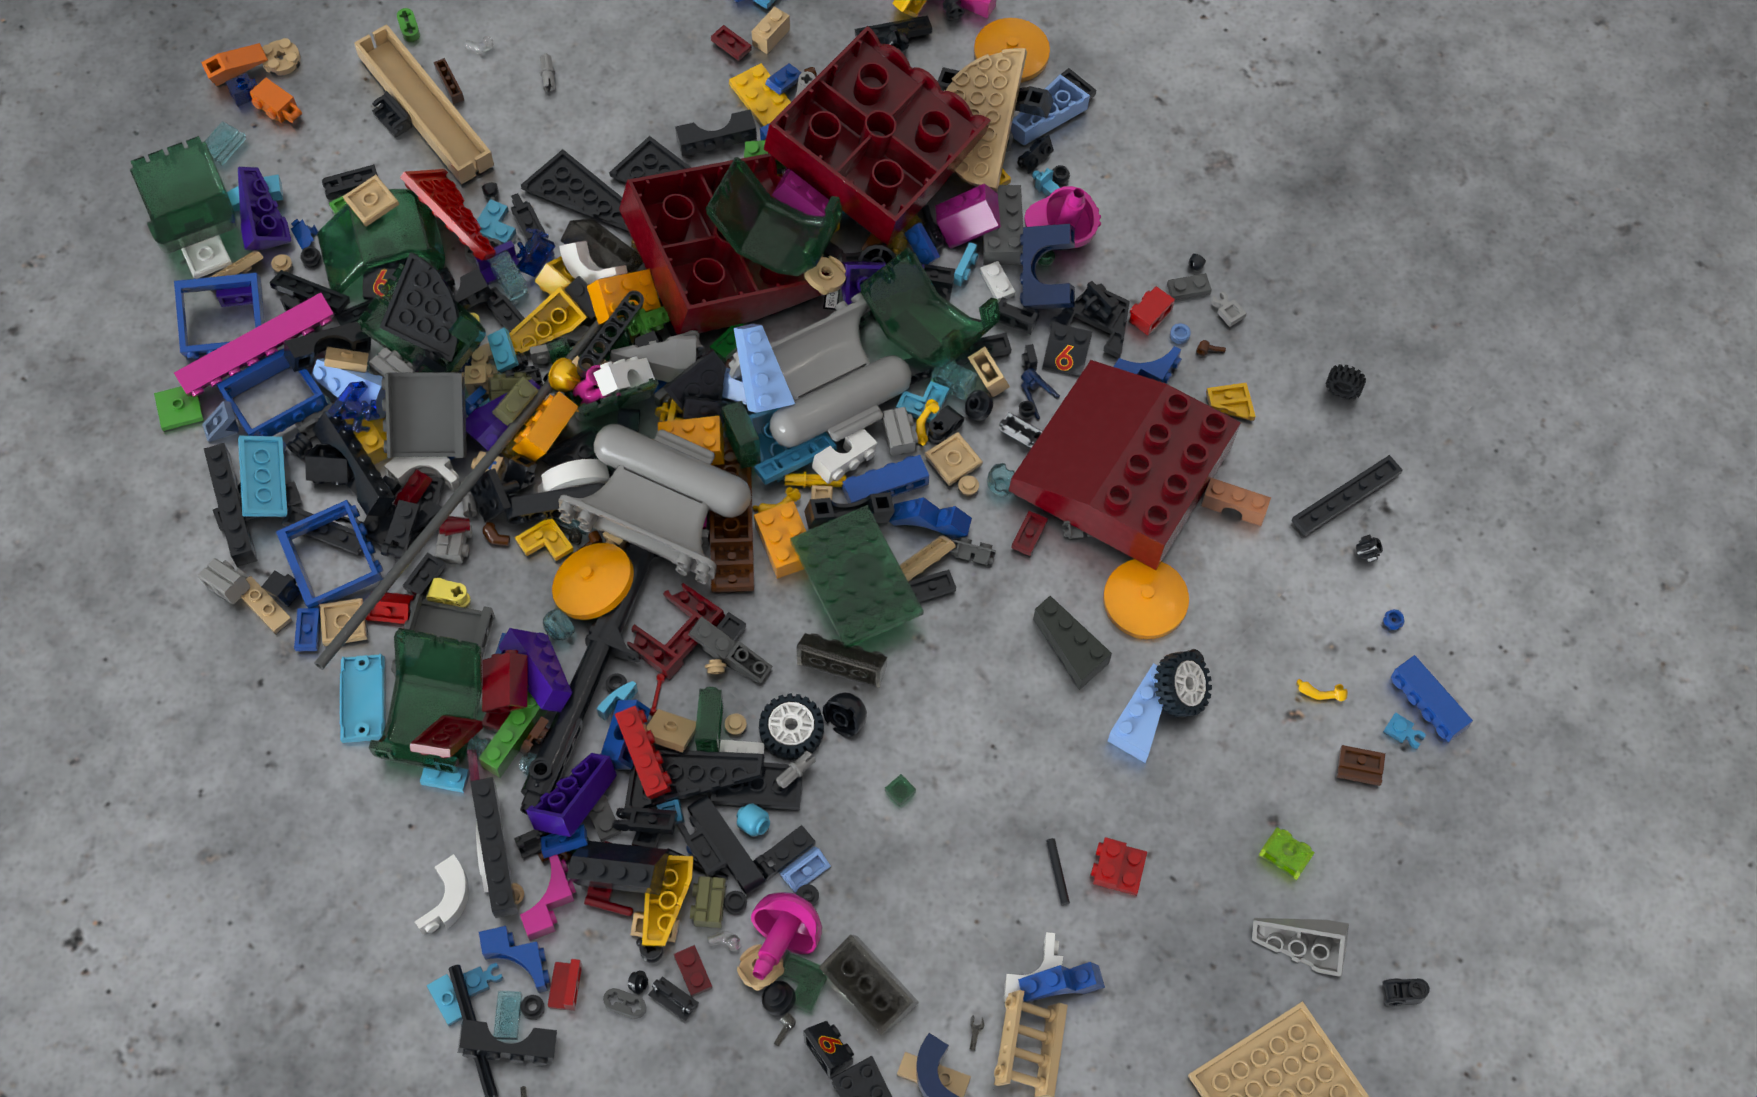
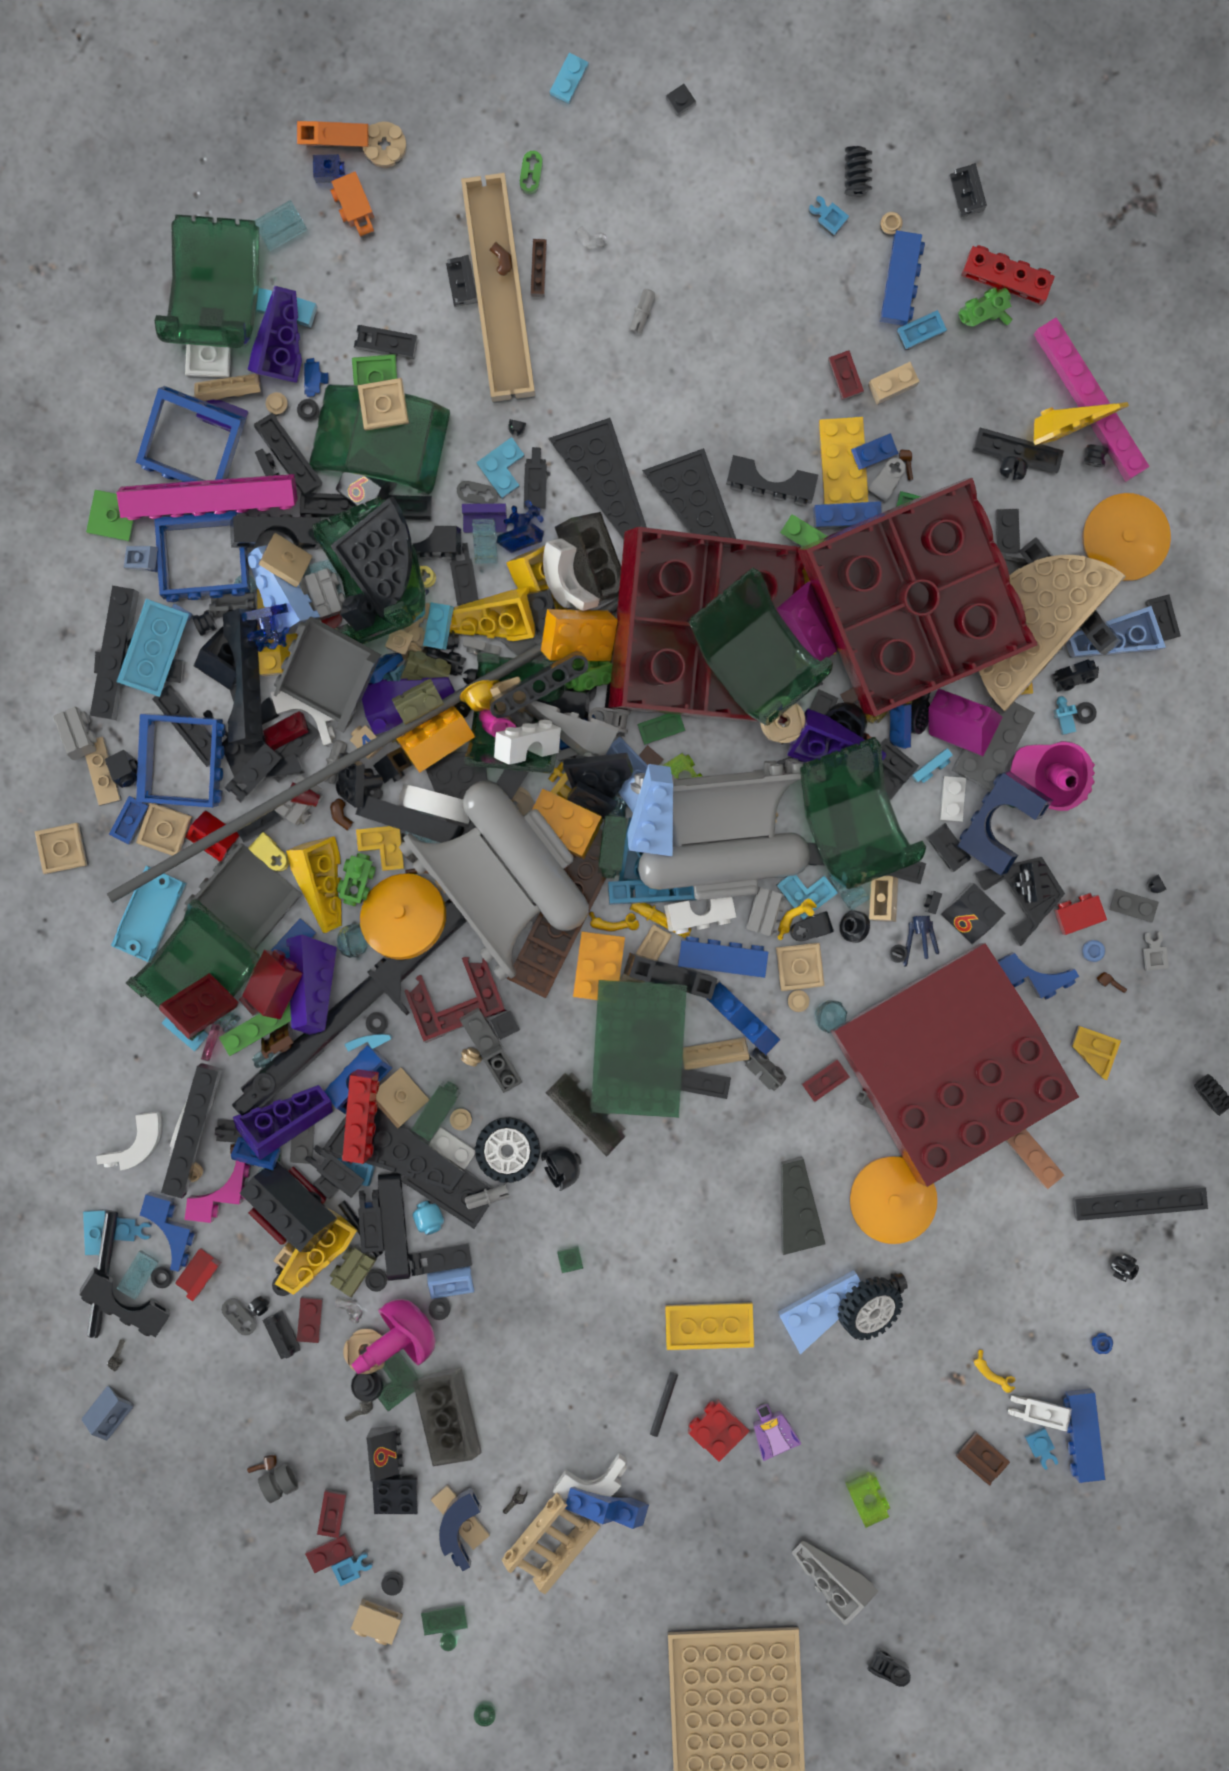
camera: 30 degrees right, 25 degrees up
red wing [400,169,496,260] -> none
red hinge [649,673,665,716] -> none
hinge [999,412,1043,448] -> none
none -> tan plate [34,823,87,874]
none -> yellow wedge [286,836,342,933]
none -> bright green brick [337,853,376,906]
none -> reddish brown arm [489,242,512,276]
none -> yellow plate [665,1302,754,1350]
none -> torso [753,1404,801,1461]
none -> white hinge [1008,1395,1072,1431]

